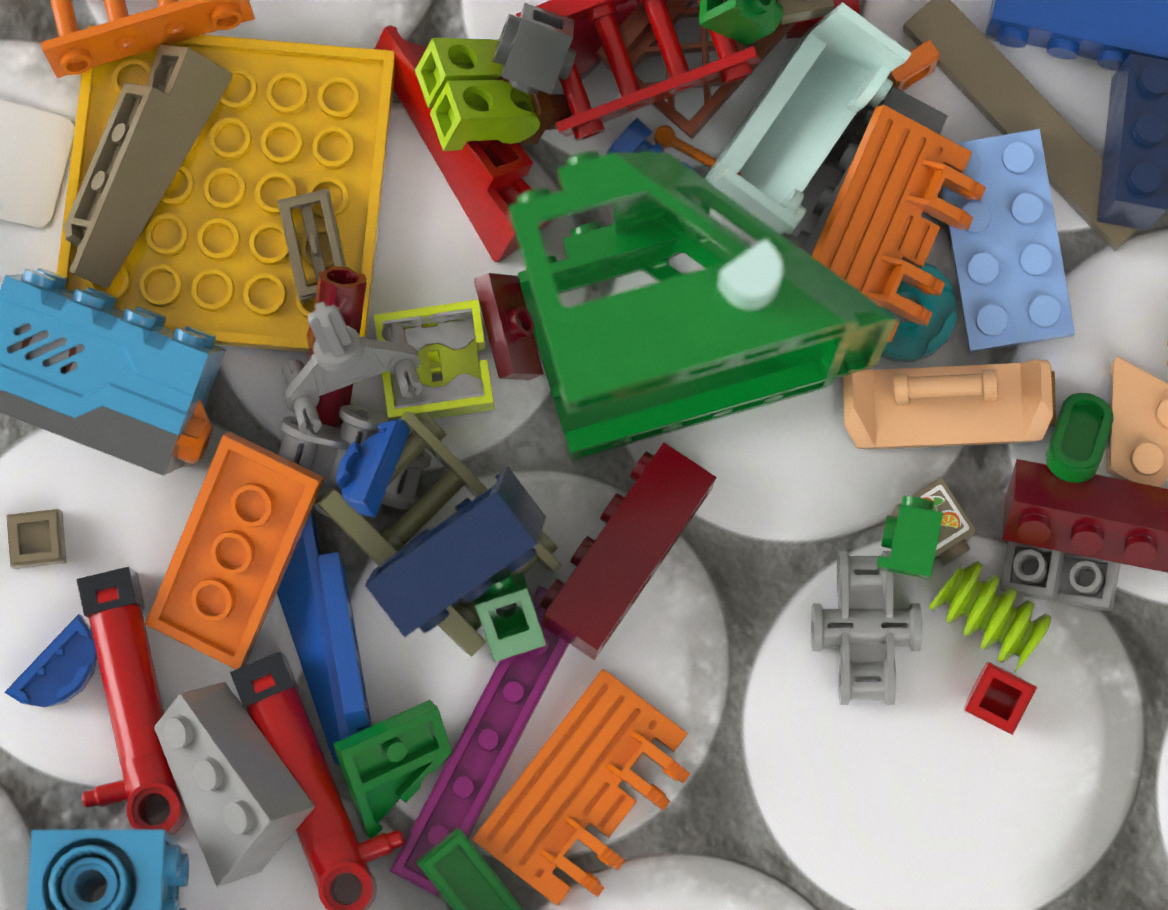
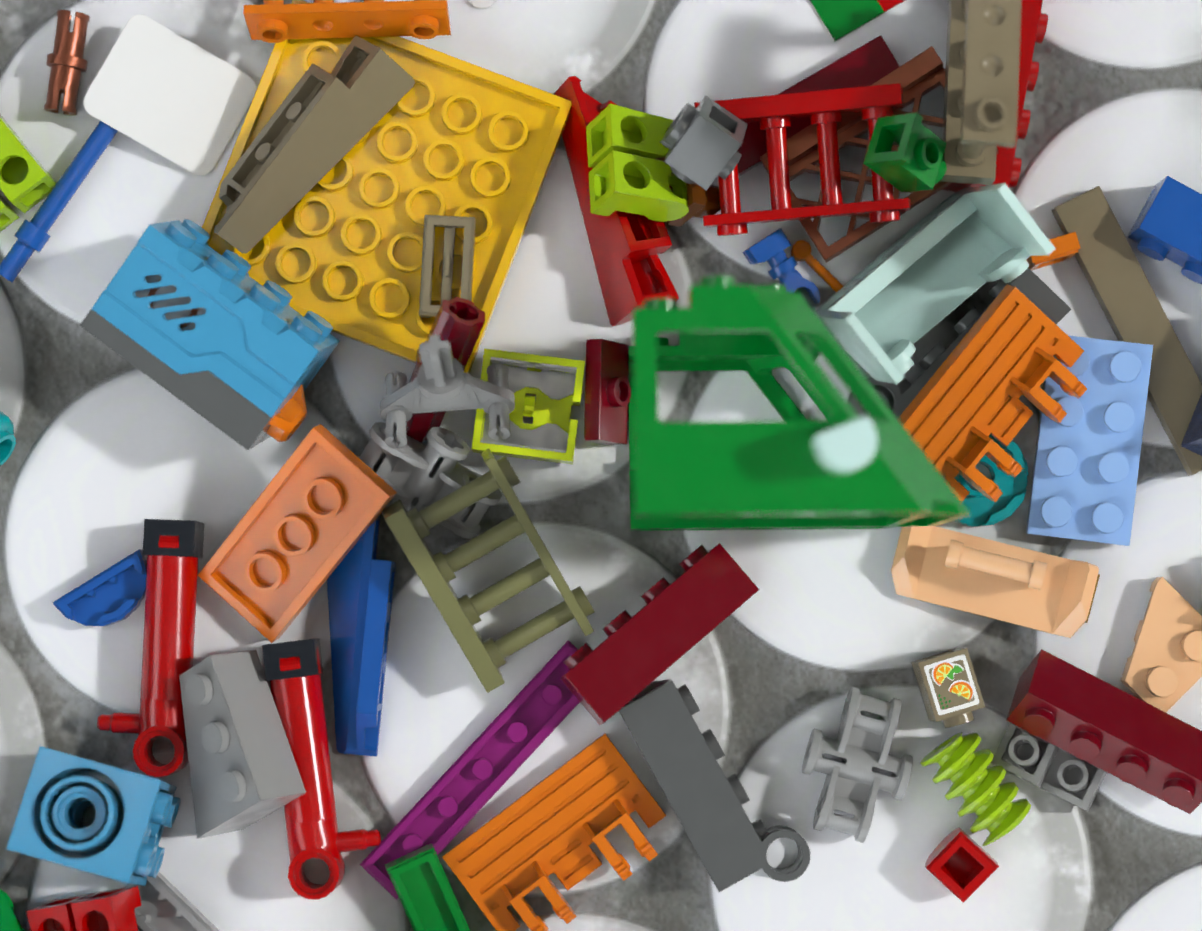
camera: 10 degrees right, 5 degrees up
dark tan tile [6,509,67,569] -> none
green wing [333,700,452,839] -> none
blue plate [336,419,410,517] -> none
dark blue wedge [365,466,546,637] -> none
green brick [474,569,546,662] -> none
green brick [877,495,943,580] -> none
green tile [1045,393,1114,483] -> none
none -> dark grey hinge [619,679,810,892]

